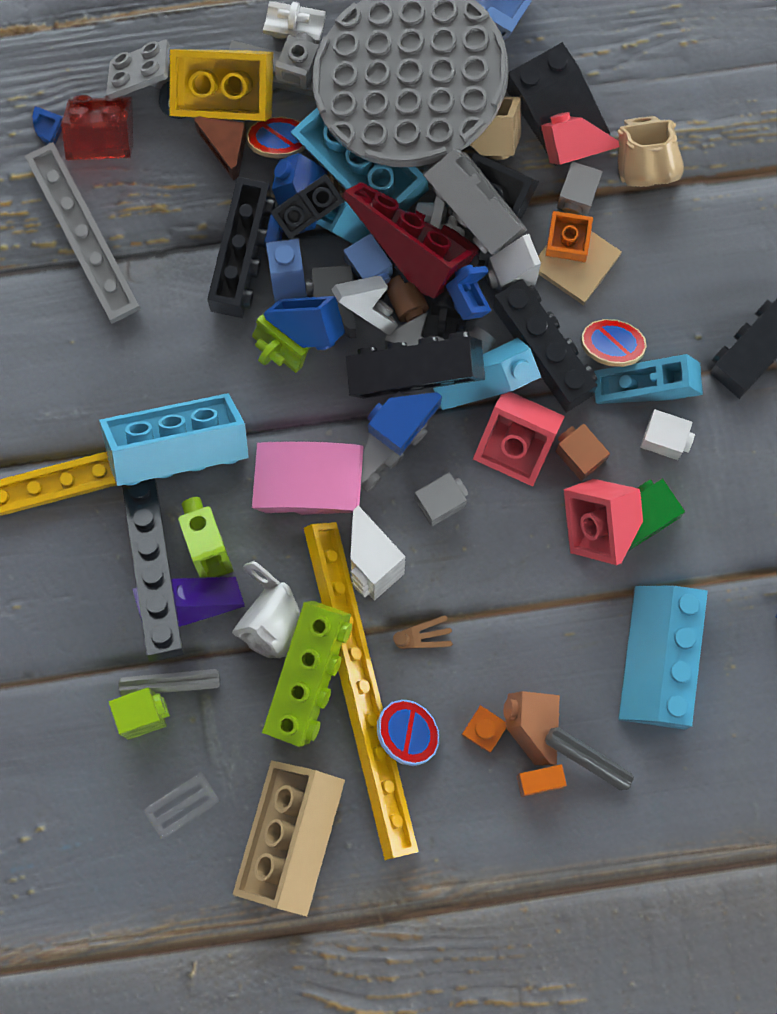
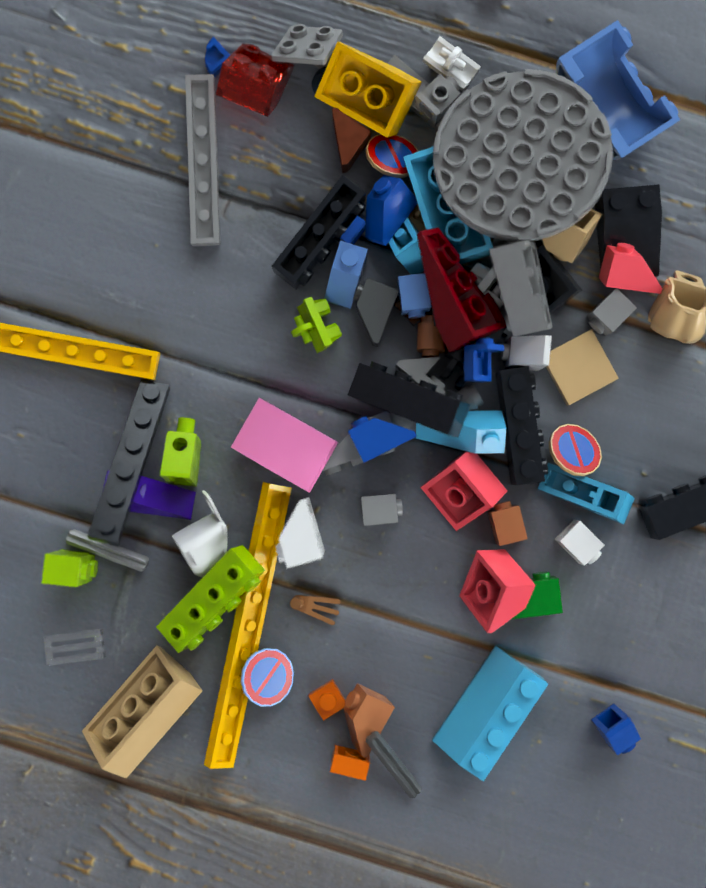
camera: 25 degrees right, 10 degrees up
medium azure slope [99,393,249,486] -> none
blue slope [264,296,345,350] -> none
black slope [270,174,345,240] -> none
light grey slope [332,276,398,336] -> none
orange piece [545,211,593,262] -> none

